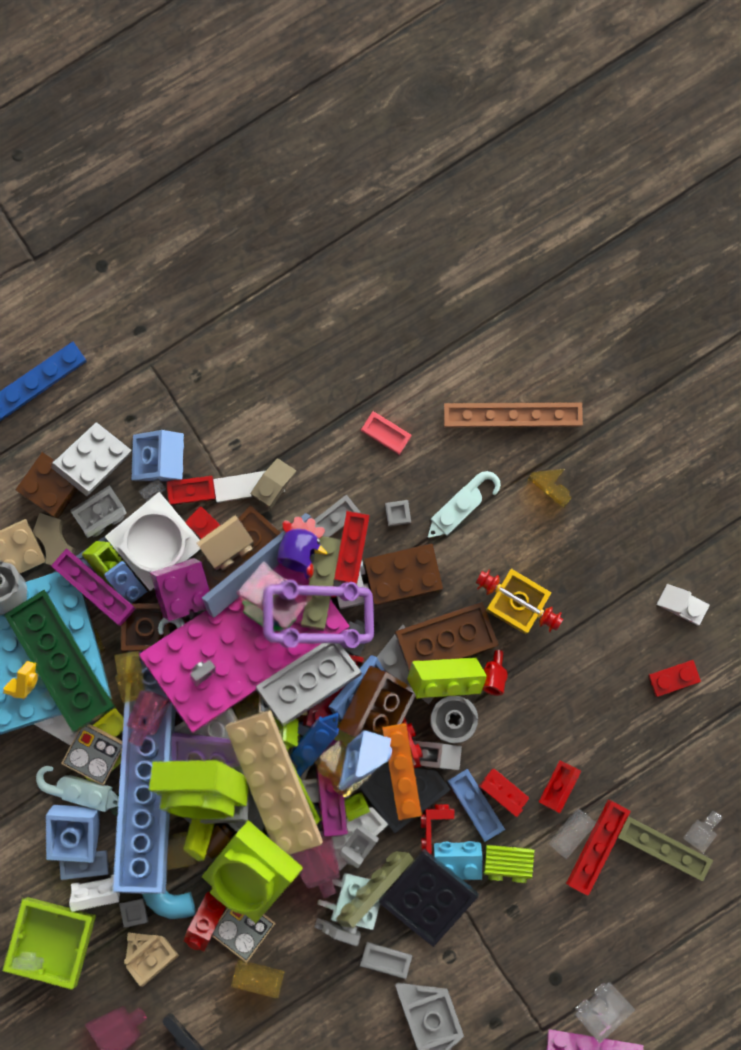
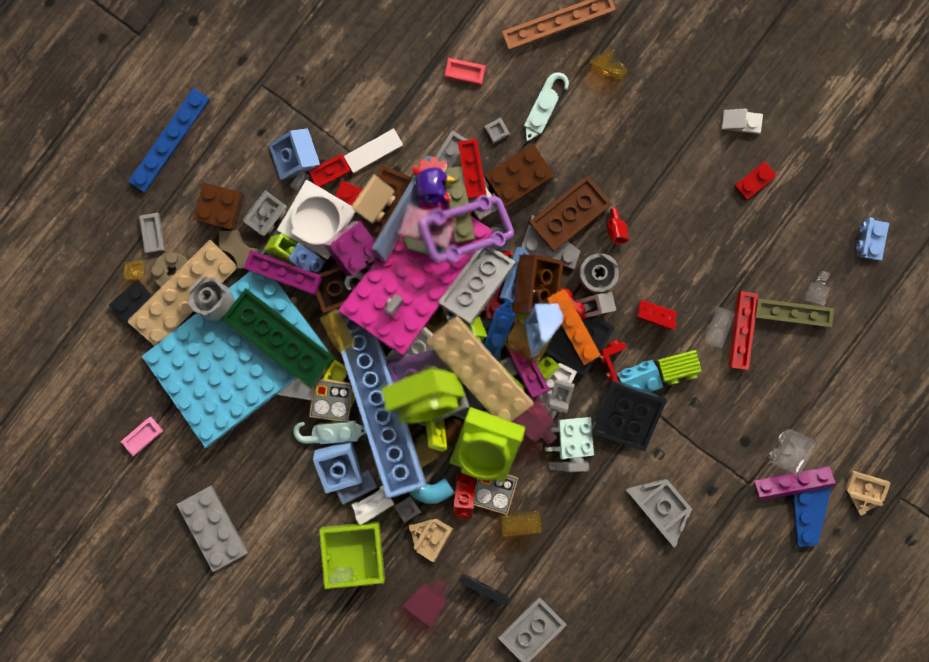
camera: 20 degrees left, 5 degrees up
yellow bracket [3,661,38,699] -> none
plate [51,422,132,496] -> none
clear pink torso [127,690,171,747] -> none
dark tan slope [250,458,297,509] -> none
olive plate [336,851,414,928] -> none
light grey tile [360,942,412,979] -> none
lime brick [407,658,487,698] -> none
medium blue tile [448,769,505,842] -> none
yellow brick [475,569,563,635] -> none
red plate [539,760,581,813] -> none

